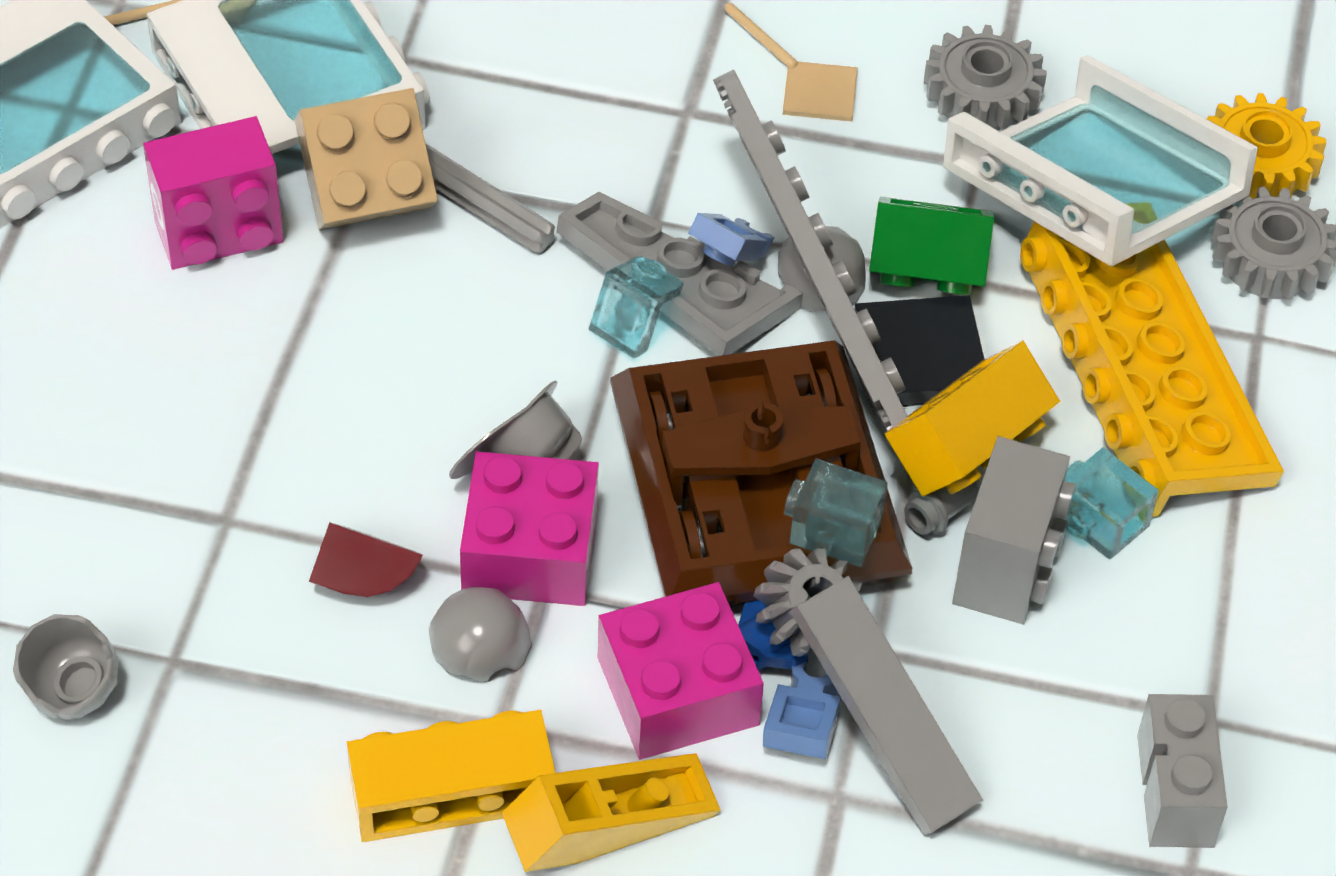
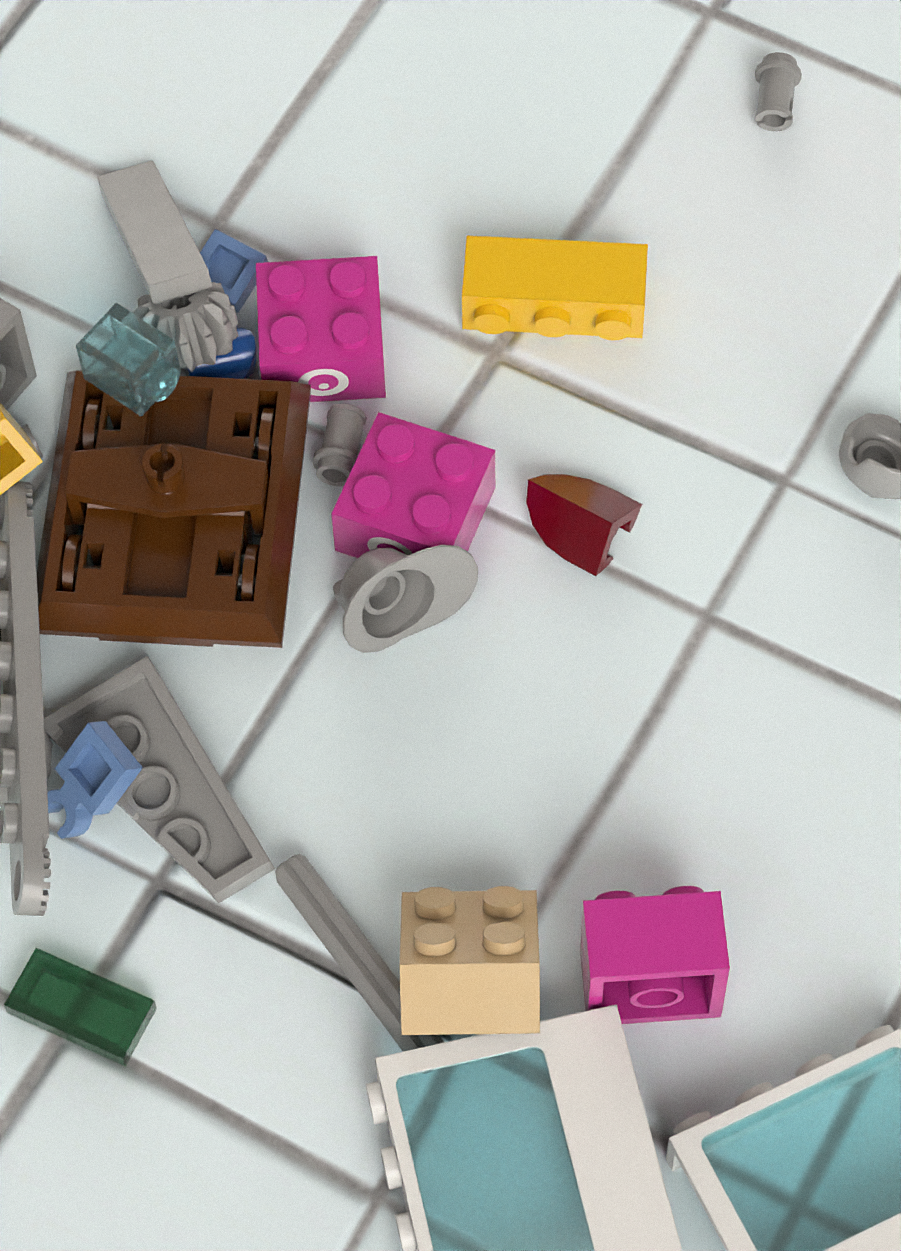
camera: 160 degrees left, 10 degrees up
light grey hair [429,587,532,682] -> none
yellow slope [502,753,721,872] -> none
clear light blue bracket [588,256,684,359] -> none
none -> clear green tile [4,948,157,1067]
none -> light grey pin [312,404,367,486]

